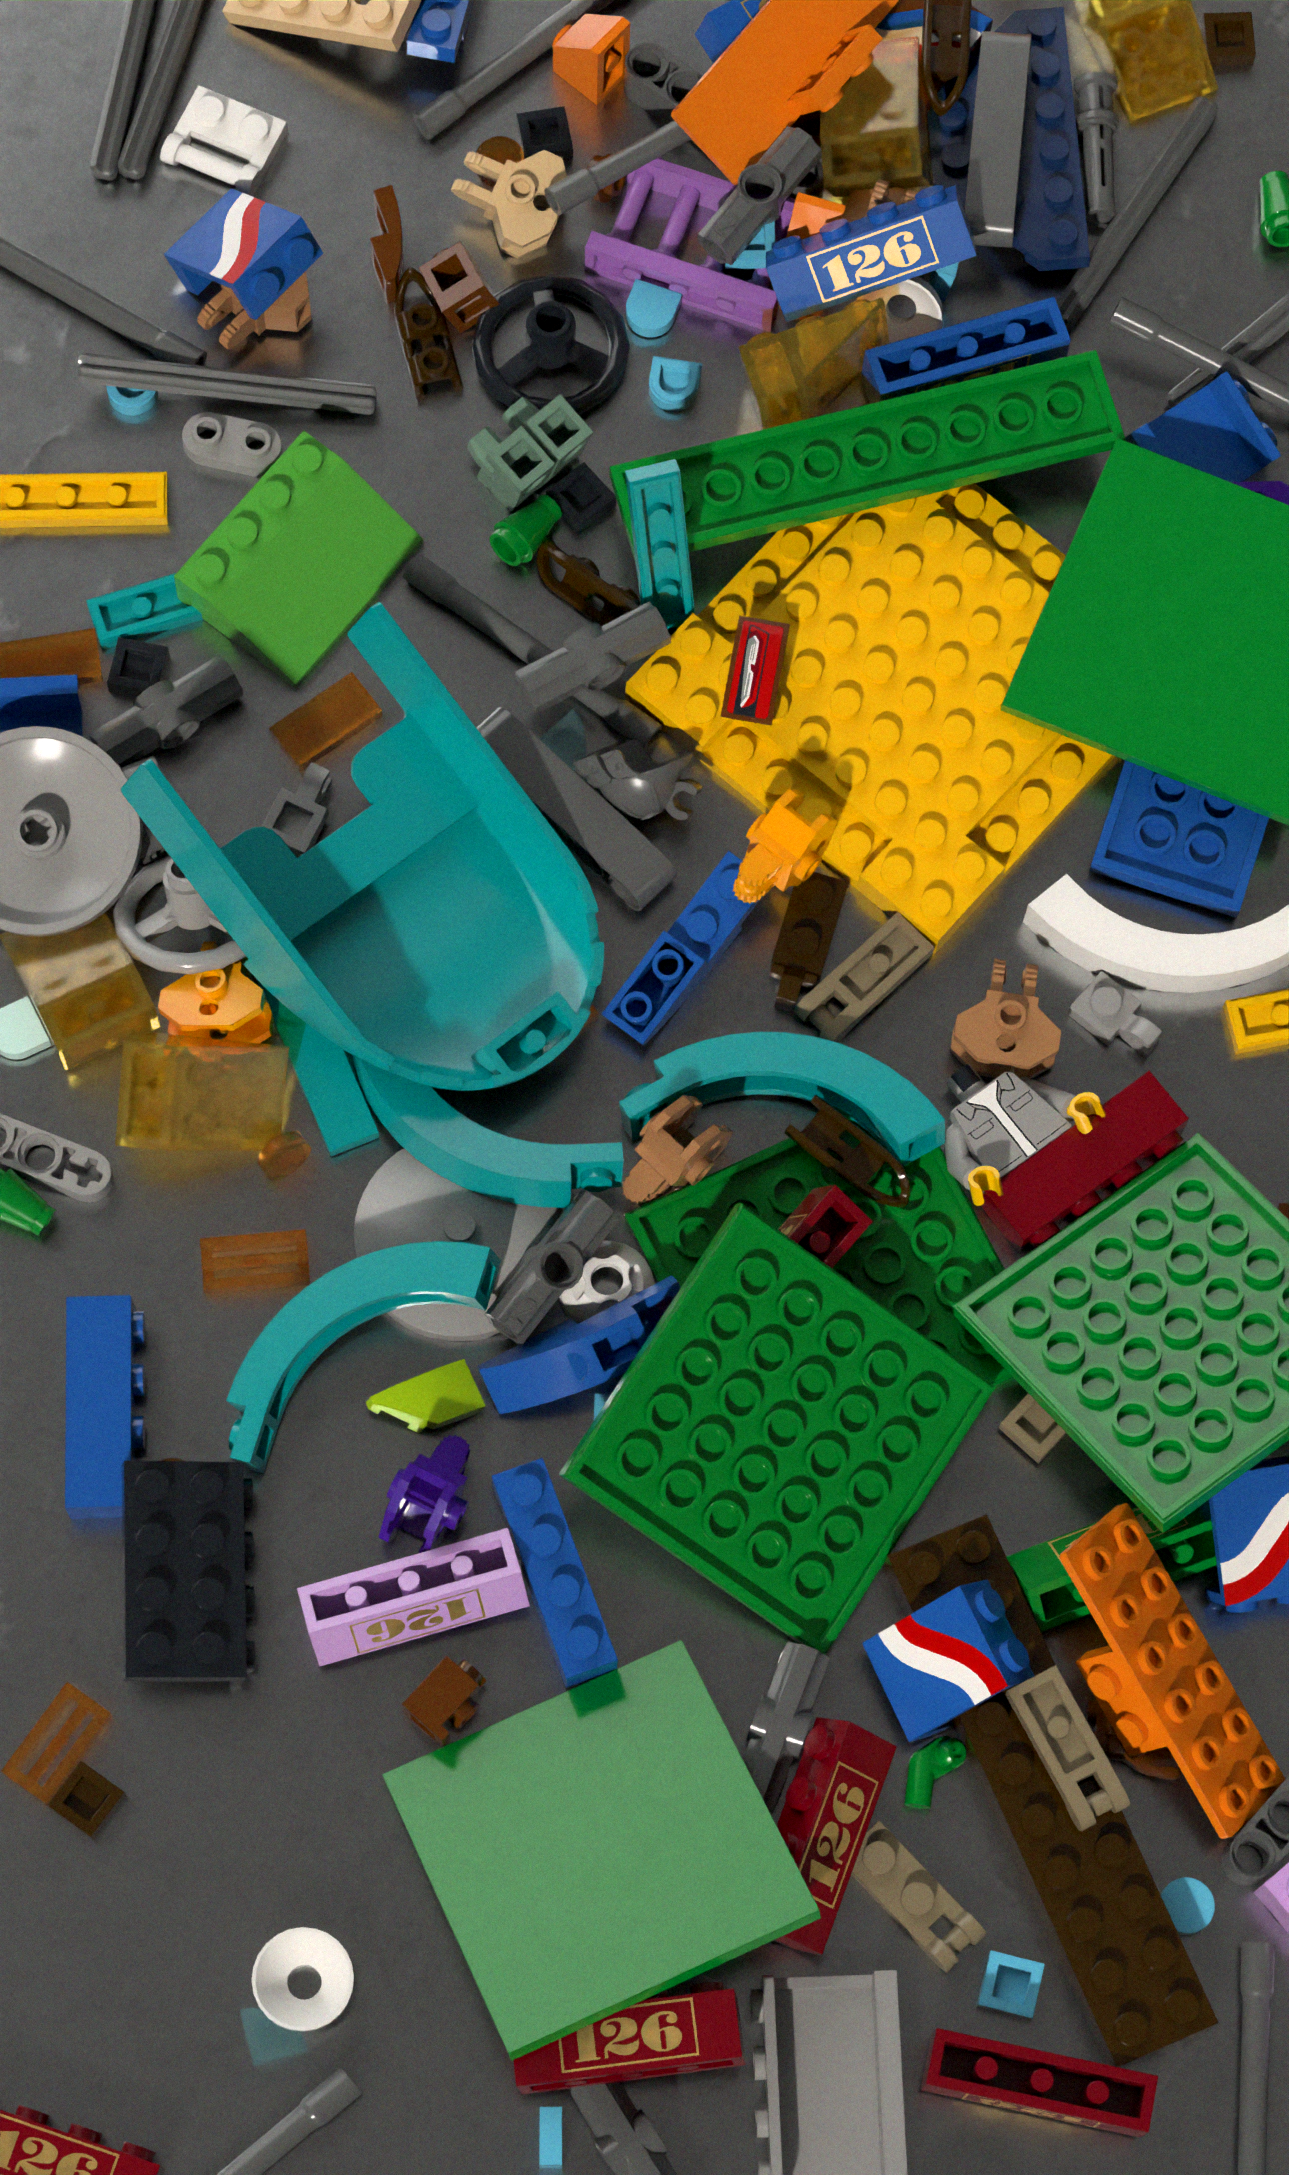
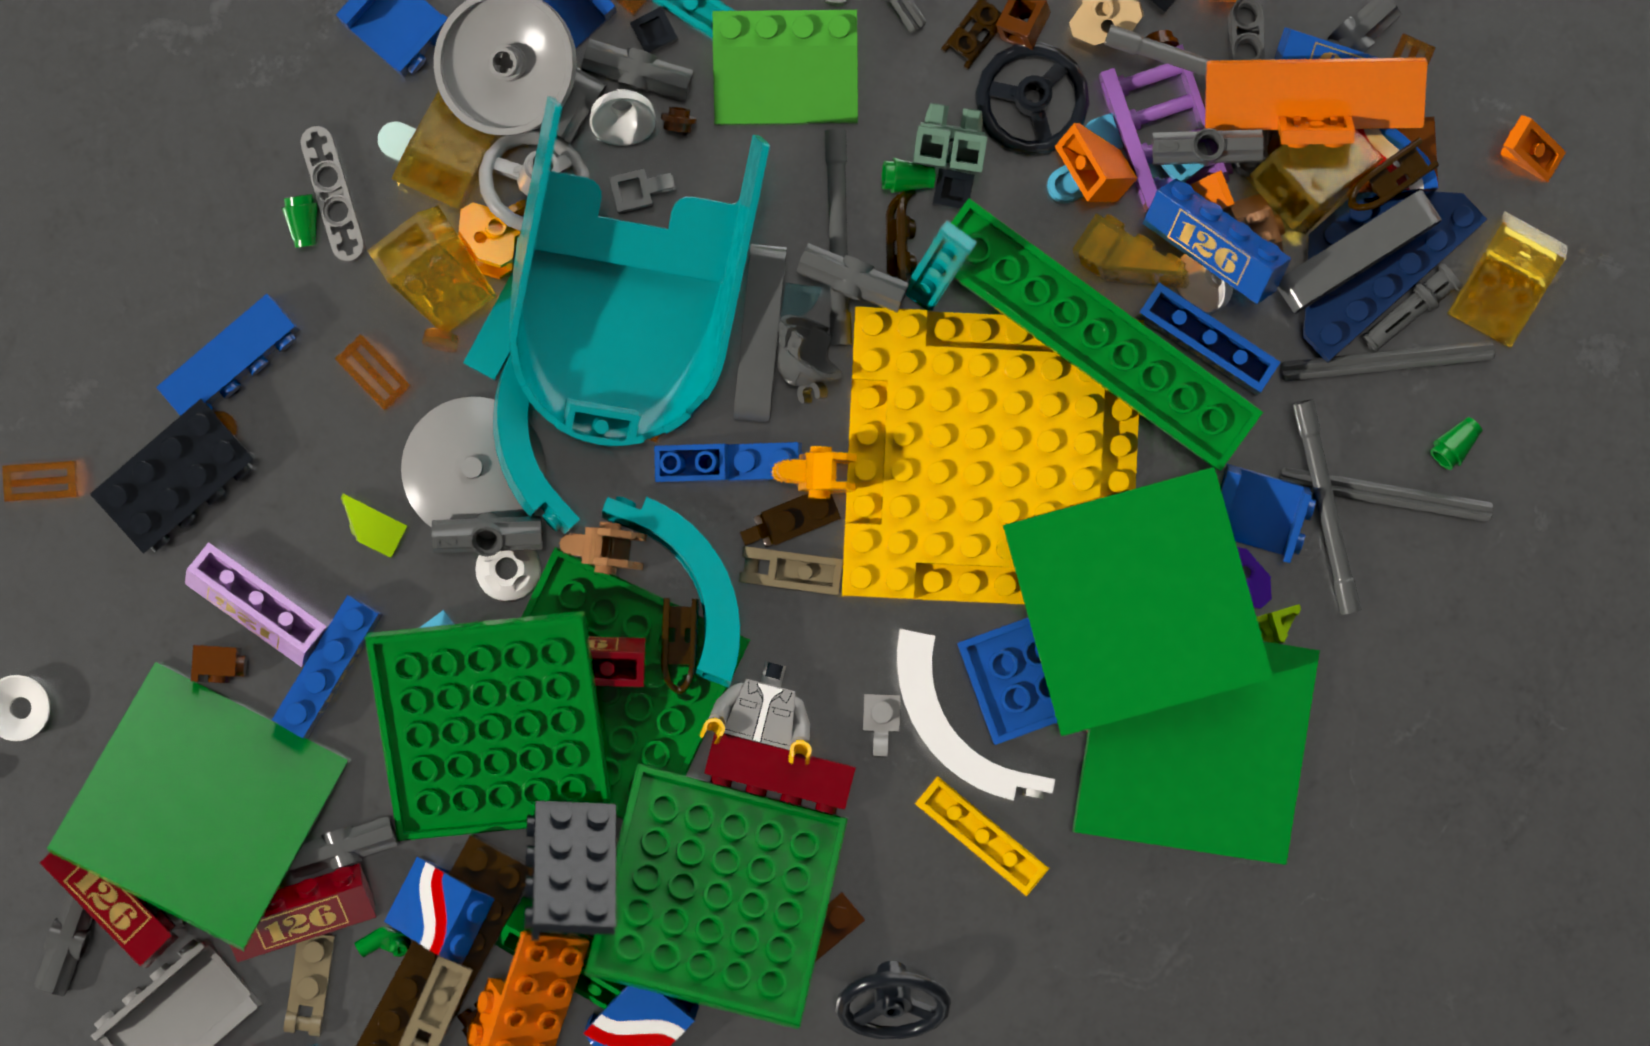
camera: 55 degrees right, 15 degrees up
dark brown tile [47,1760,126,1840] -> none
teal arch [226,1241,501,1473] -> none
clear orange tile [269,672,382,773] -> none
dark purple hinge [378,1434,471,1553] -> none
blue slope [477,1275,681,1414] -> none
medium azure tile [539,2107,562,2169] -> none
slope [721,615,790,726] -> none
medium nougat hinge [950,959,1061,1079] -> none
dark brown tile [1201,12,1256,66] -> none
none -> bracket [524,801,616,941]
none -> white piece [590,89,656,146]
none -> reddish brown plate [661,107,697,133]
none -> orange slope [1055,123,1138,202]

